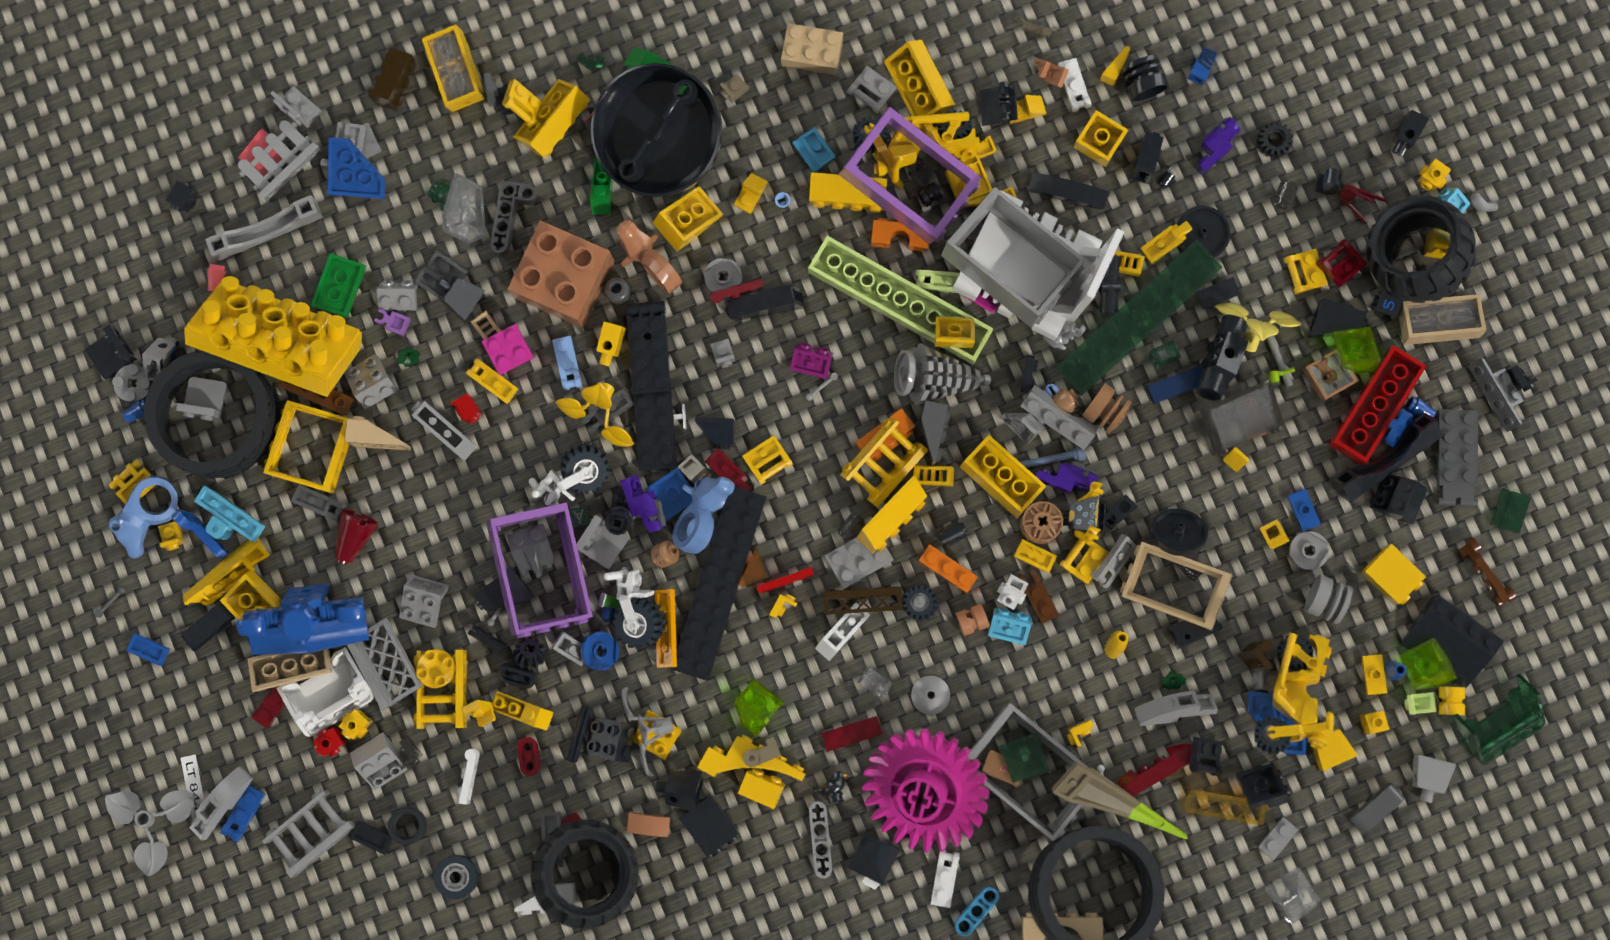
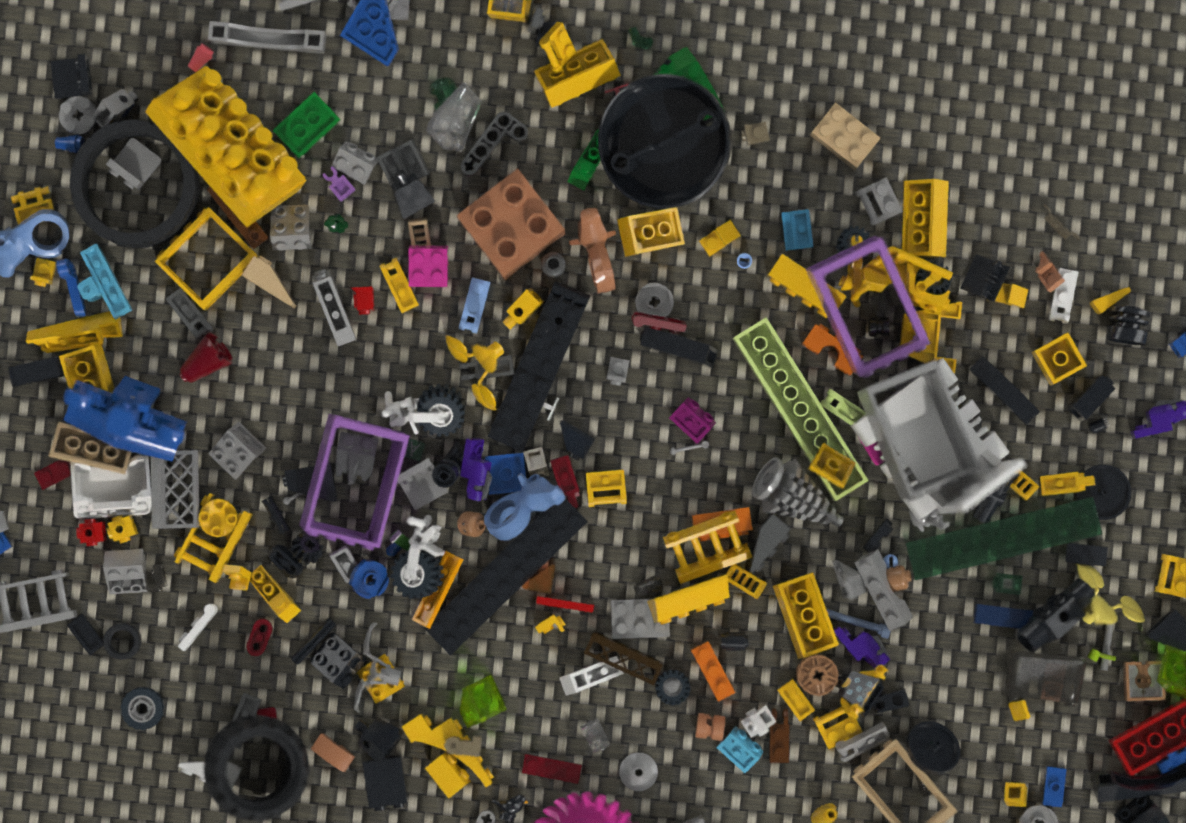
camera: 15 degrees right, 5 degrees up
medium nougat wheel [1082,383,1132,435] -> none

